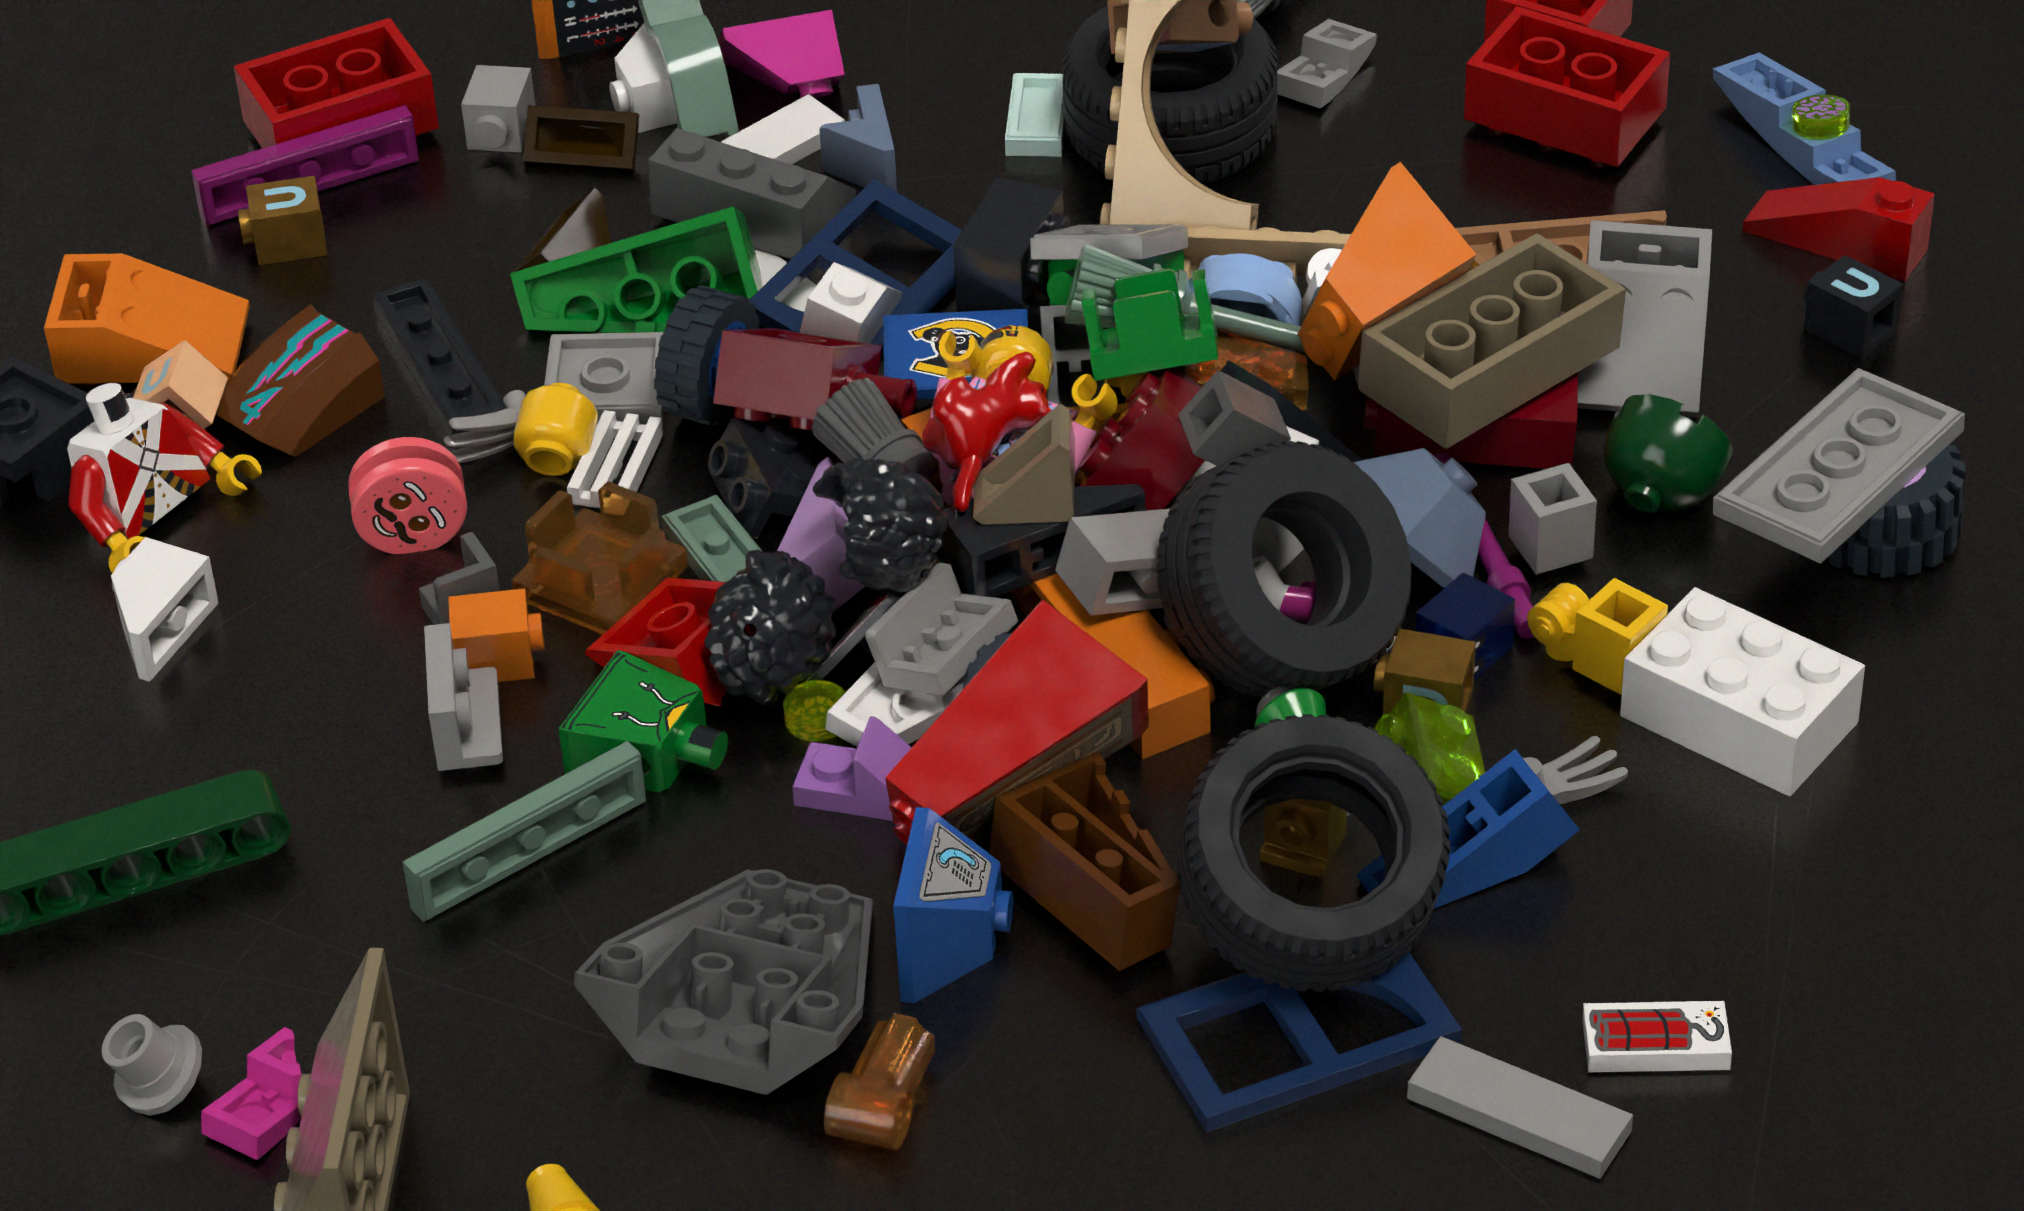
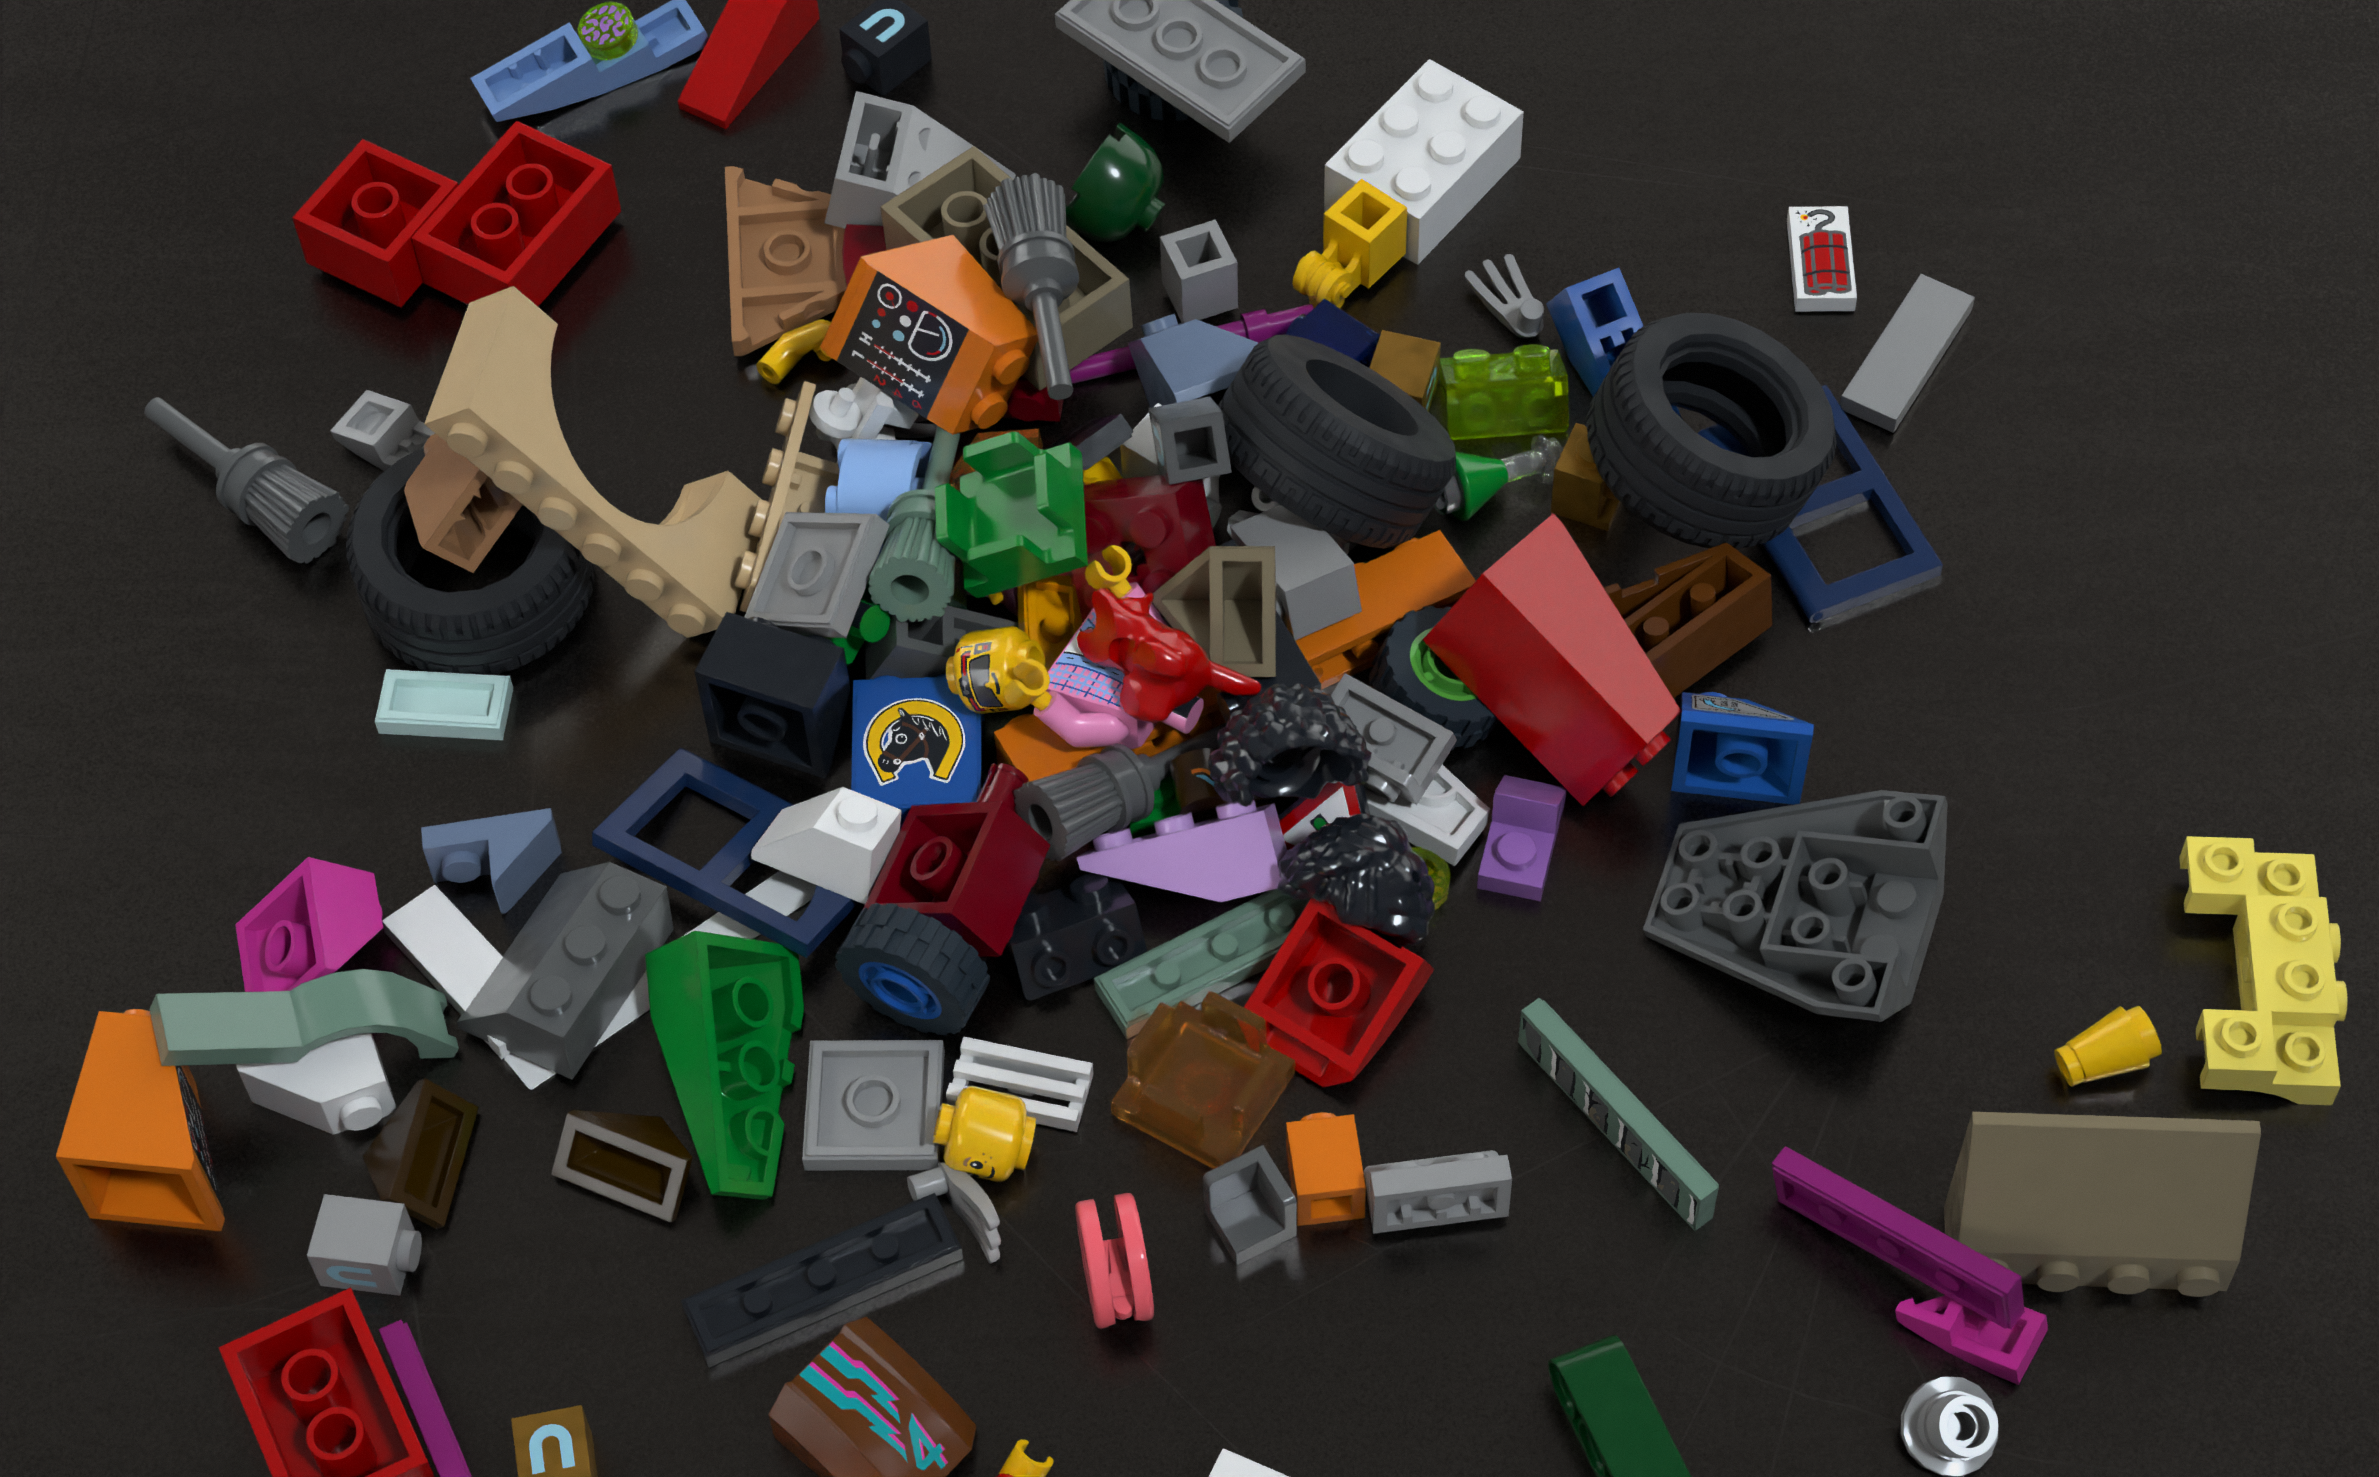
camera: 90 degrees left, 15 degrees up
green torso [559,650,728,792] -> none
clear orange piece [824,1013,935,1151] -> none
none -> dark grey piece [983,173,1079,400]
none -> magenta tile [1771,1146,2025,1330]

